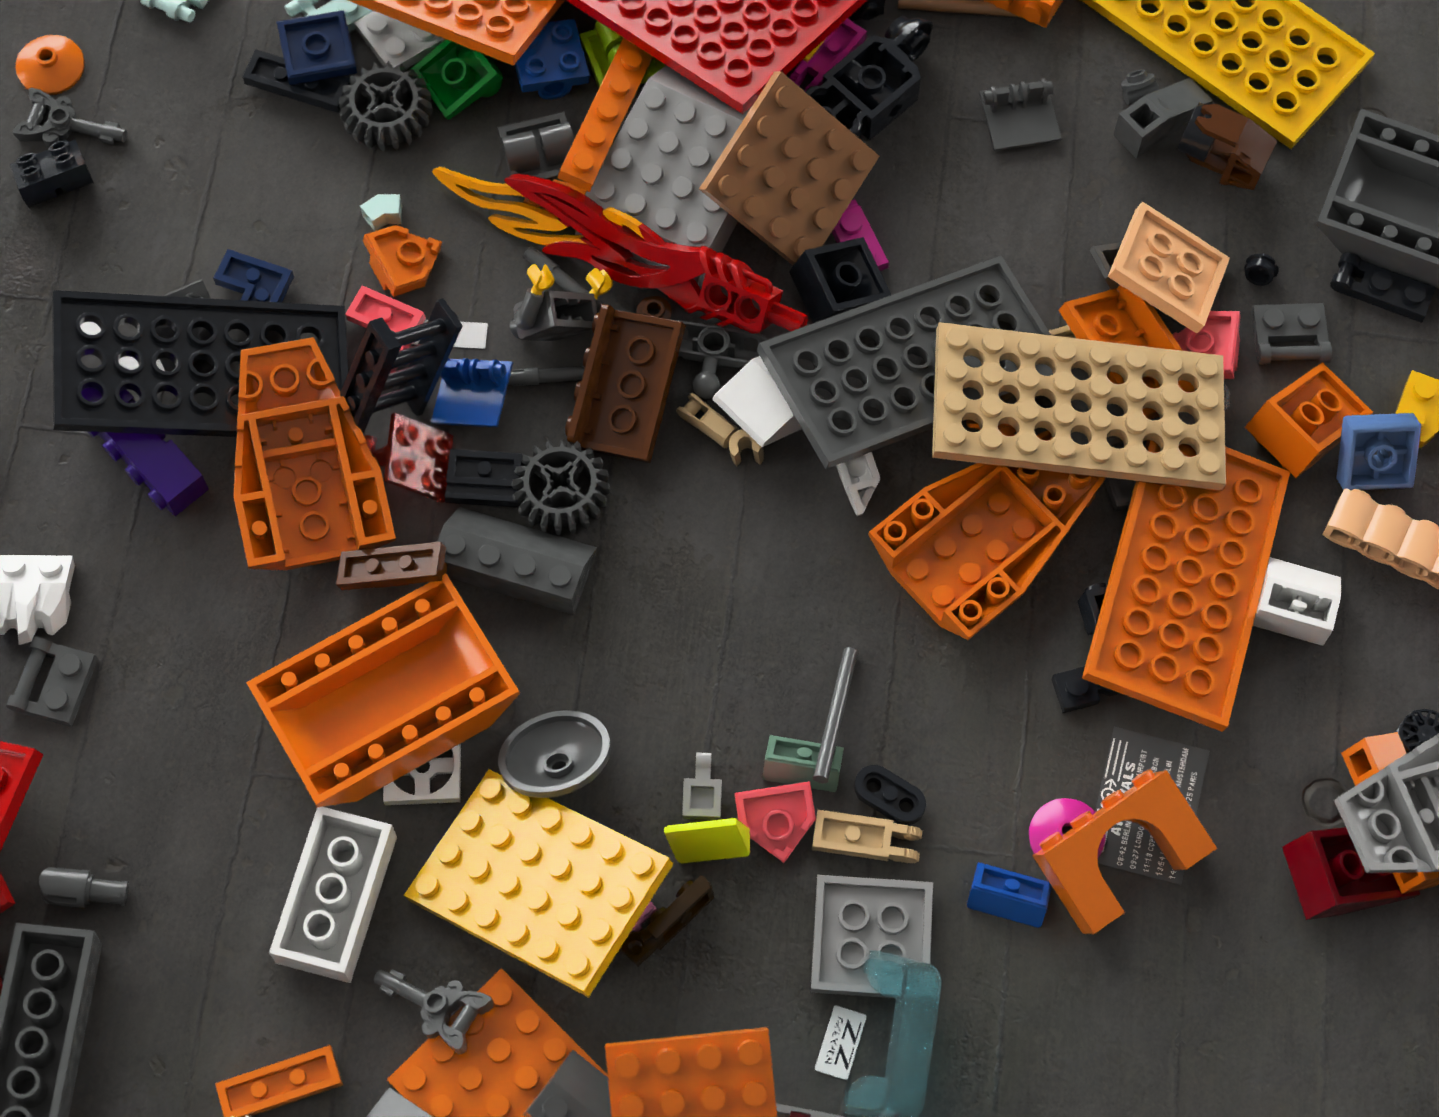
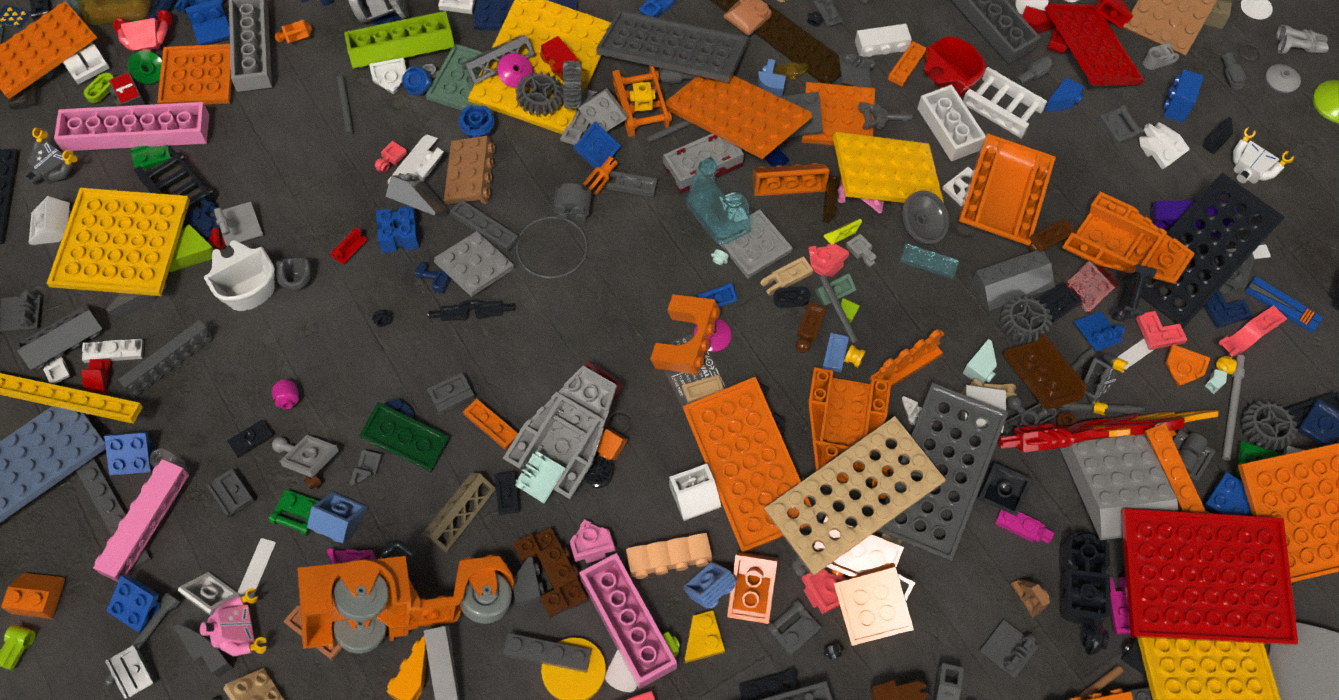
camera: 140 degrees right, 5 degrees down
medium nougat plate [699,71,880,265] -> none
none -> tan tile [682,374,724,404]
none -> light aqua plate [711,249,729,265]
none -> orange slope [752,163,830,196]
none -> reddish brown plate [795,302,827,353]
none -> medium blue tile [823,333,849,373]
none -> lime tile [841,298,860,323]
none -> yellow wheel [844,345,866,368]
none -> orange fence [870,329,944,387]
none -> clear light blue plate [900,243,959,279]
none -> red piece [924,36,986,98]
none -> white fence [963,67,1047,139]
none -> light aqua slope [963,339,997,384]
none -> medium nougat wing [1010,579,1050,617]
none -> blue slope [1045,77,1084,111]
none -> yellow plate [1216,356,1237,375]
none -> coral piece [1219,305,1287,357]
none -> light grey bar [1222,355,1245,460]
none -> blue tile [1245,276,1323,333]

